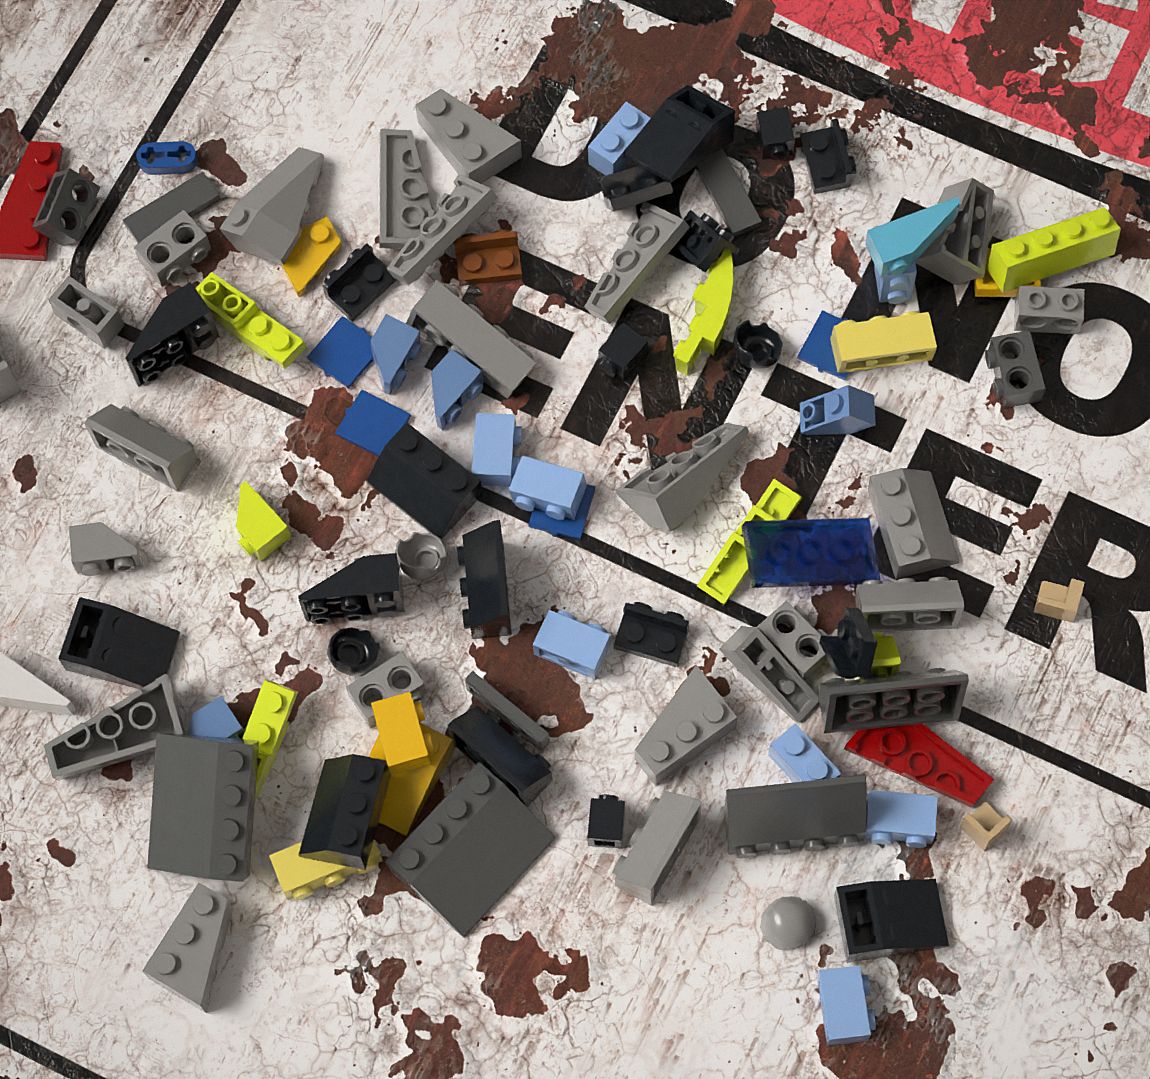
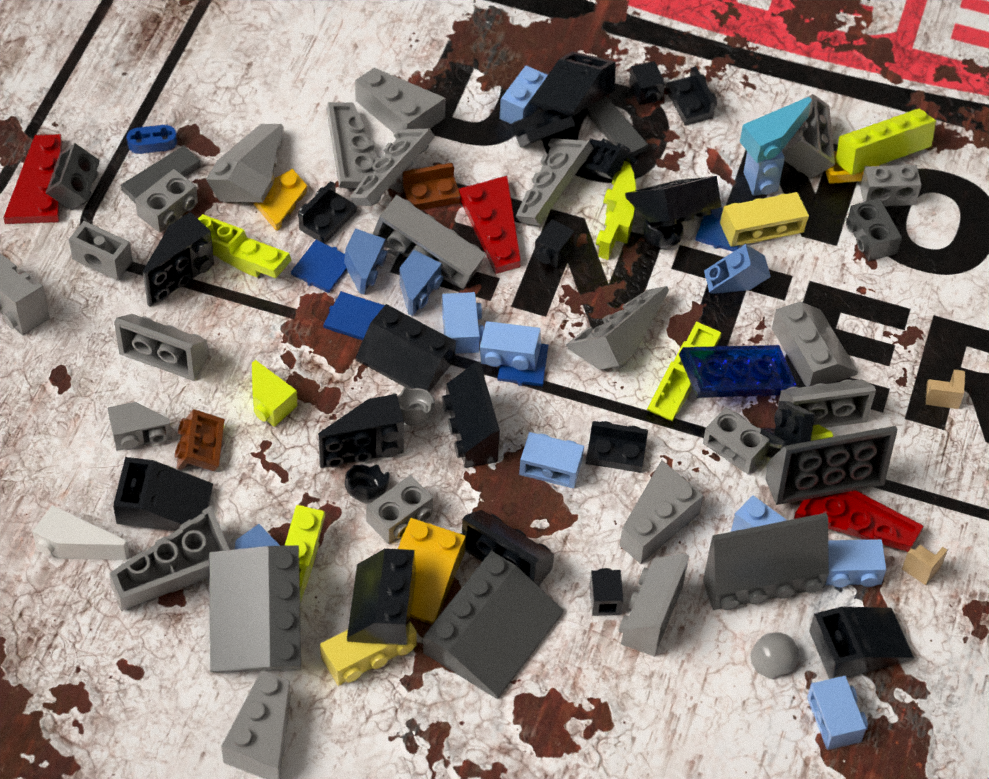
camera: 15 degrees left, 15 degrees down
yellow brick [371,692,434,775] -> none
dark grey tile [465,671,550,751] -> none
light grey slope [719,626,819,723] -> none
none -> dark orange bracket [174,409,225,472]
none -> red wing [458,176,521,274]
none -> black slope [625,176,722,226]

